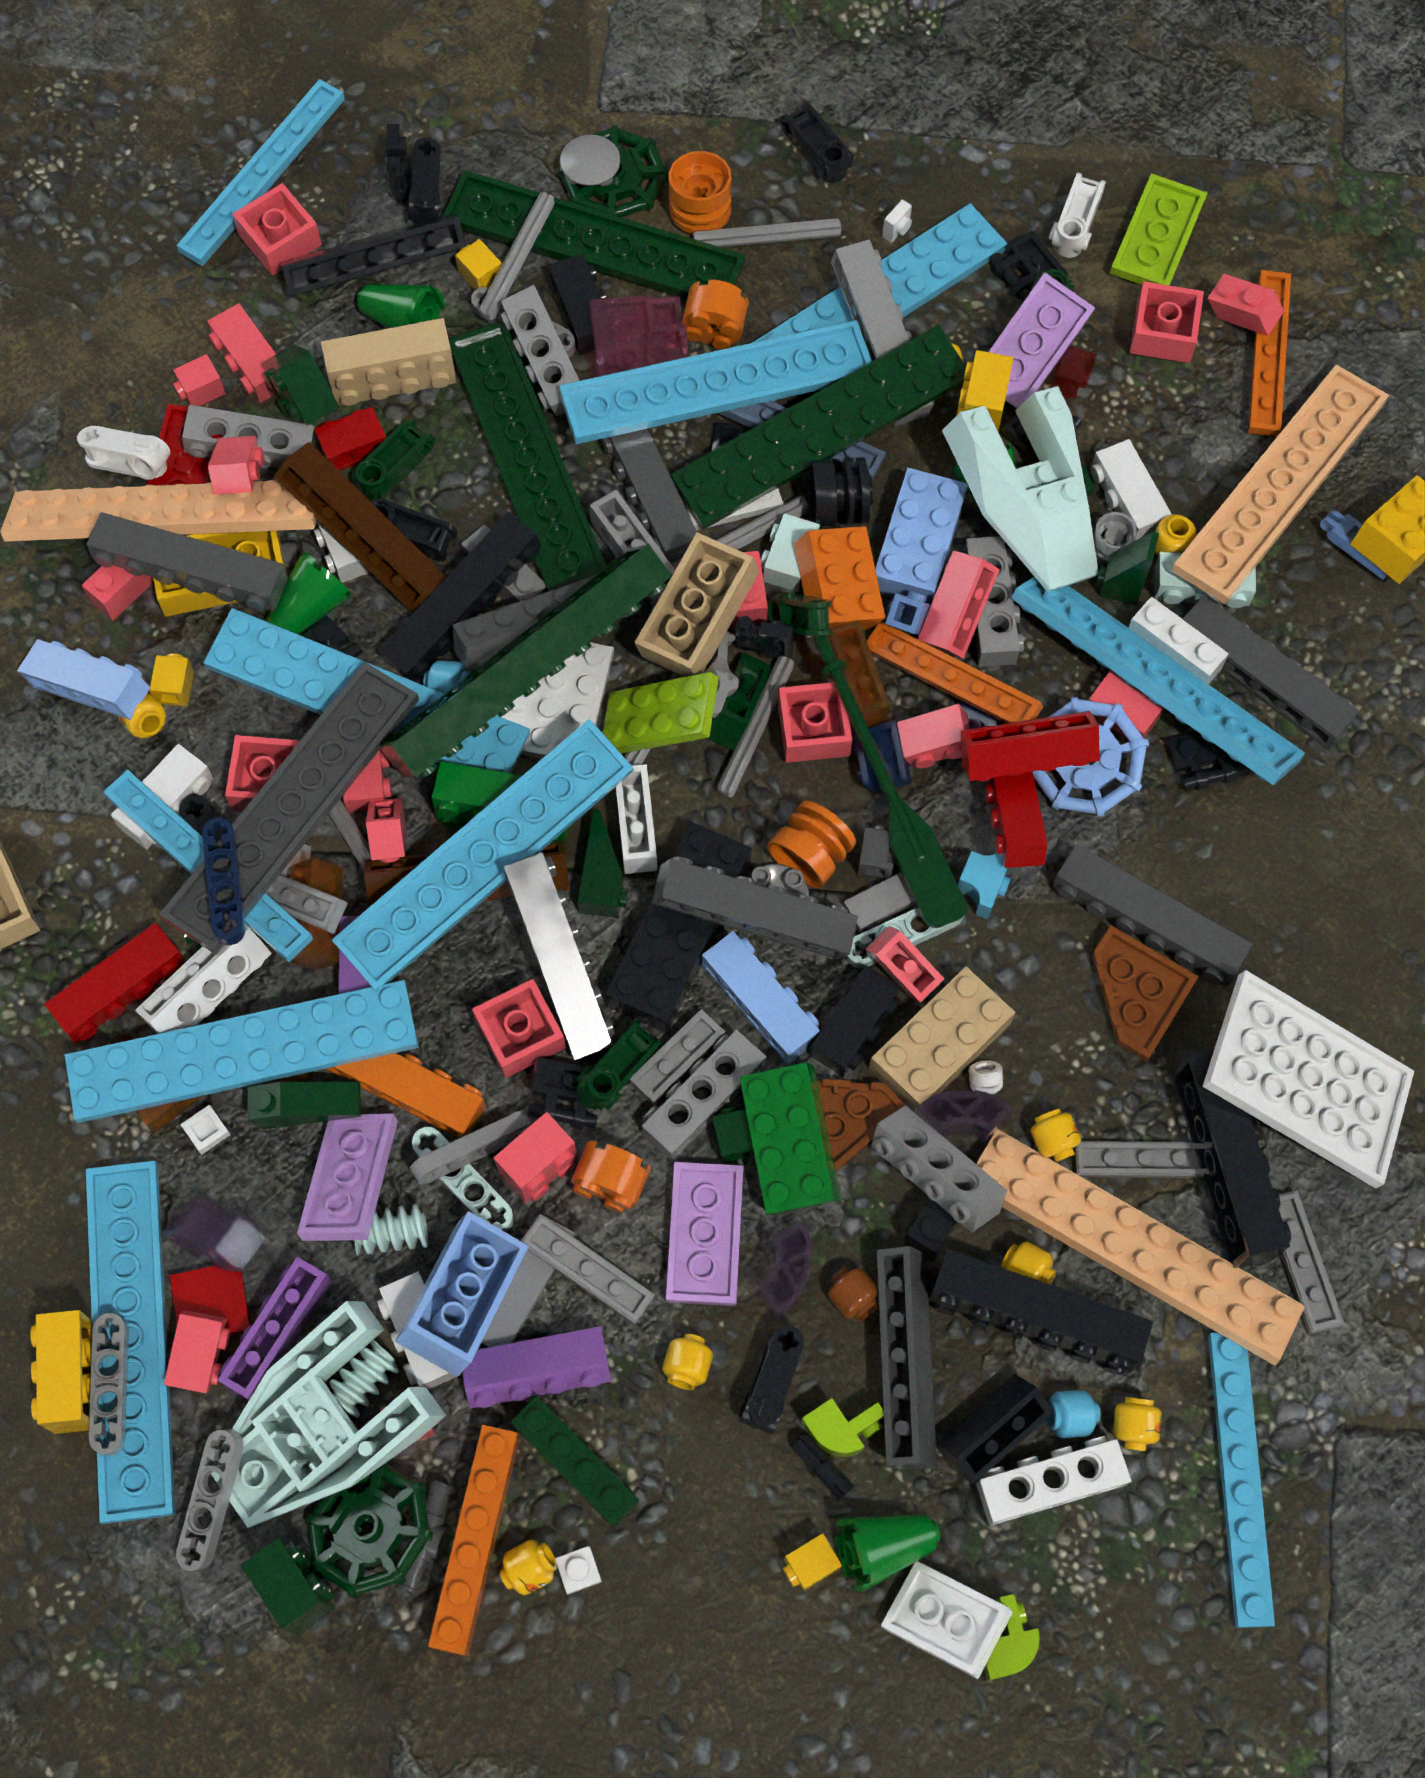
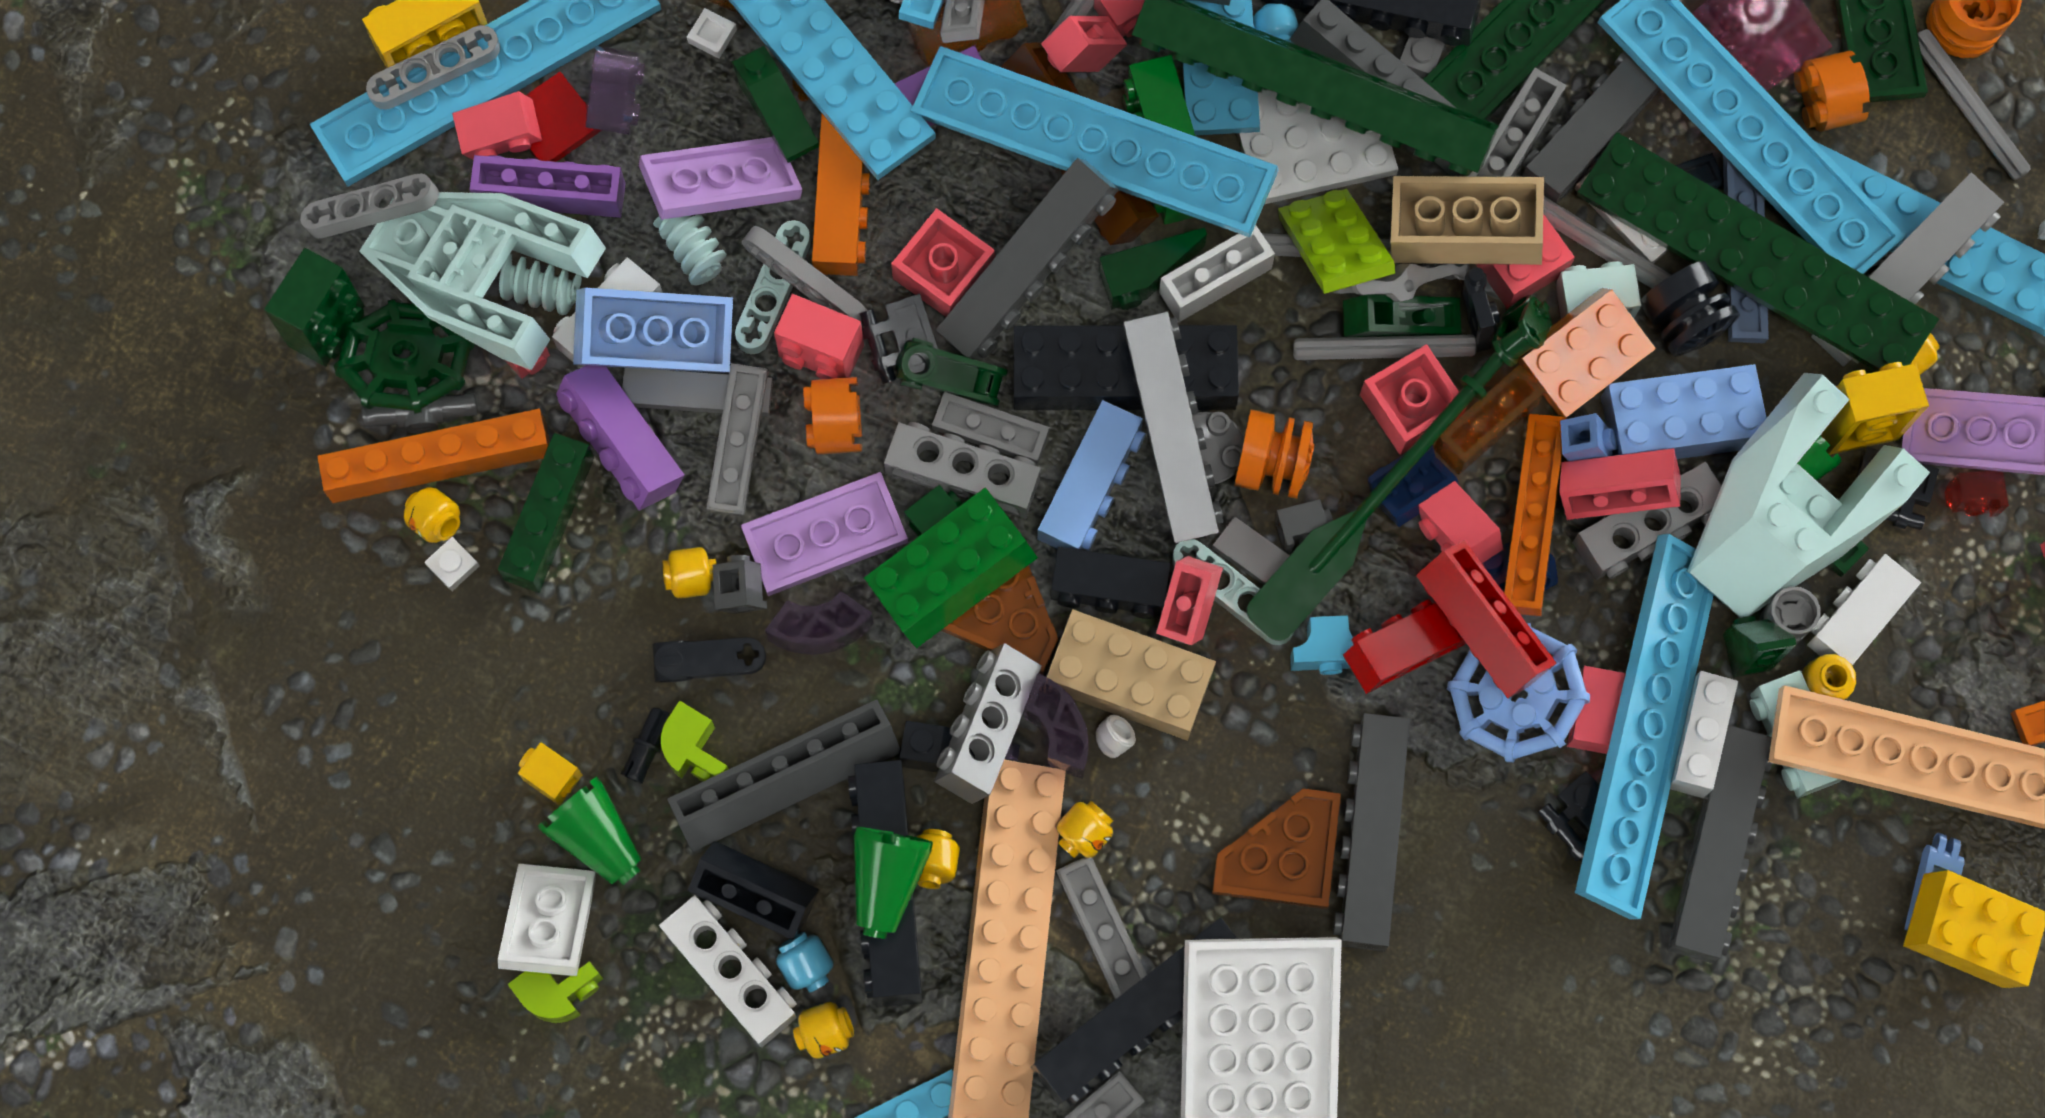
camera: 65 degrees right, 5 degrees up
dark orange head [828,1267,879,1321] -> none
none -> dark grey brick [712,555,767,614]
none -> green cone [854,827,933,939]

